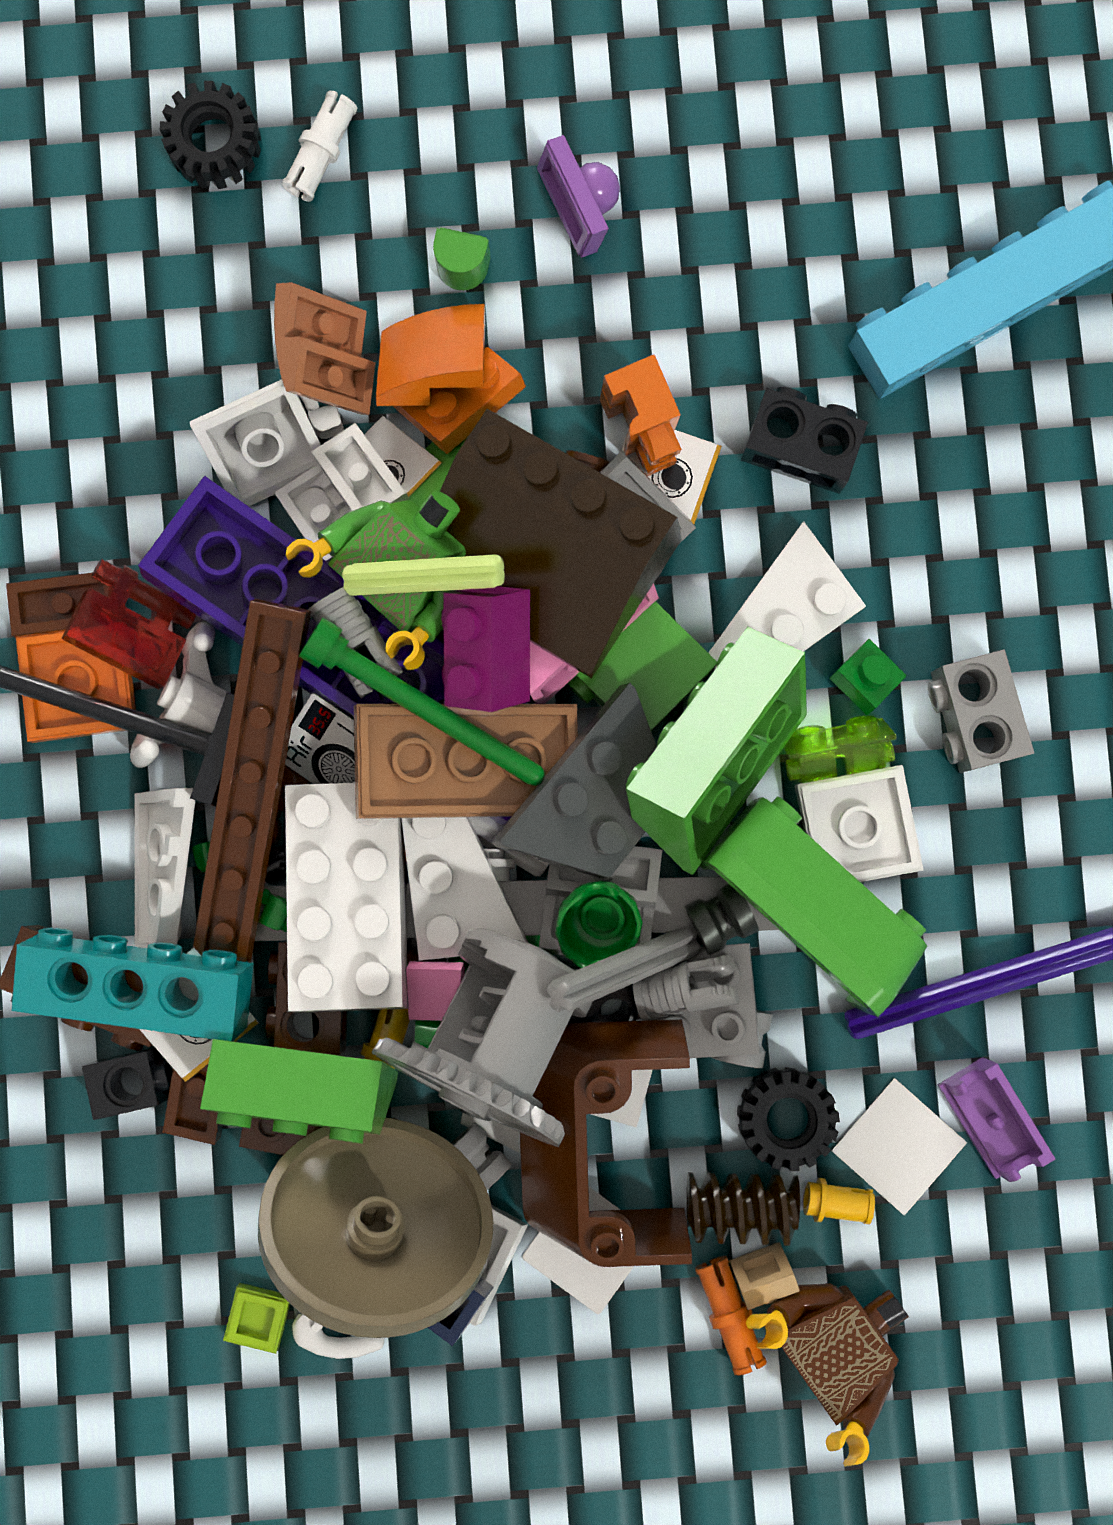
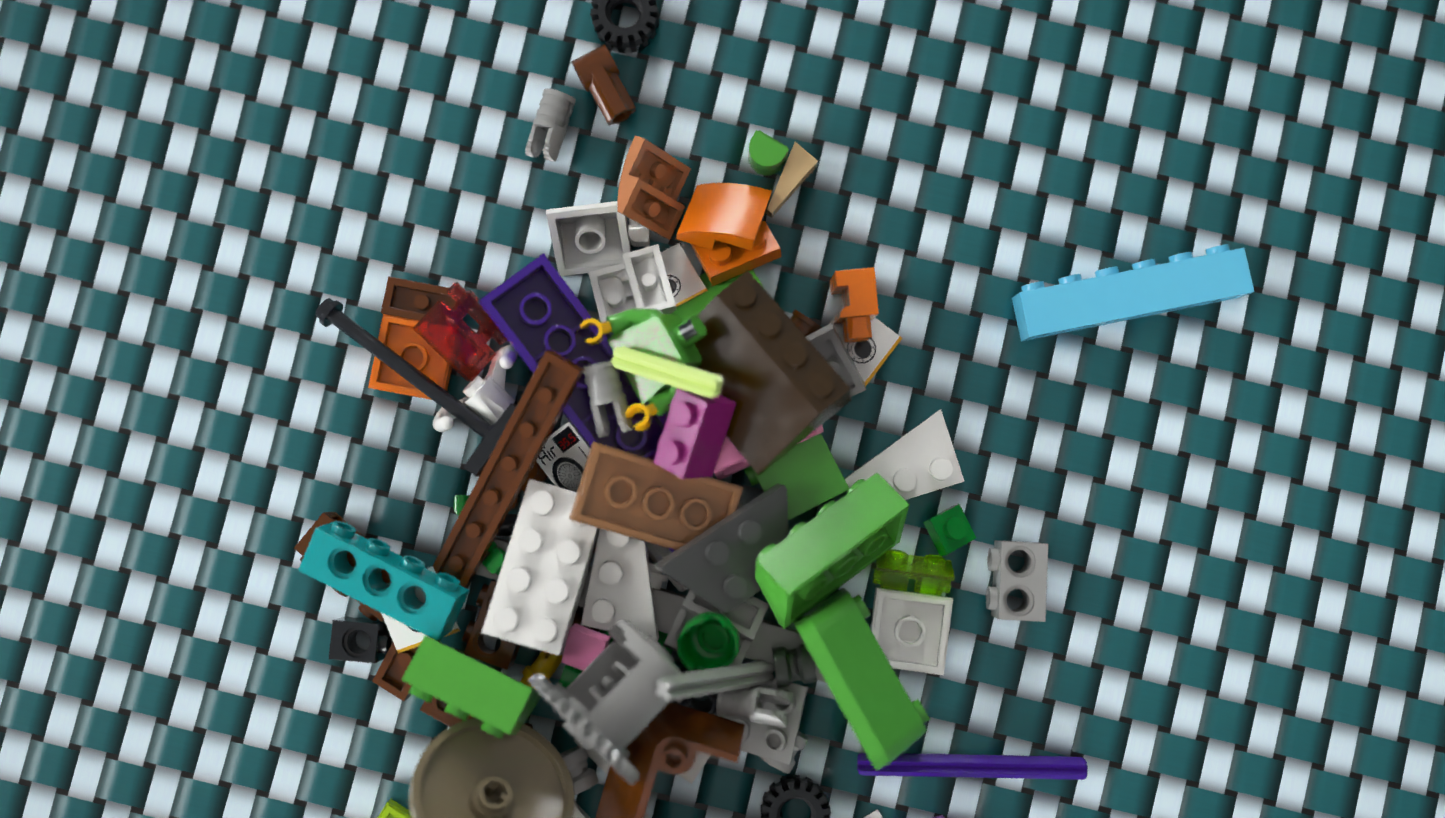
camera: 25 degrees right, 0 degrees up
white wing [135,788,195,948] -> none
white pin [282,91,357,202] -> none
green piece [298,617,545,786] -> none
medium lavender tile [537,135,620,258] -> none
black brick [740,387,868,494] -> none
none -> light grey hinge [525,88,576,162]
none -> reddish brown piece [571,44,636,126]
none -> tan piece [766,142,818,219]

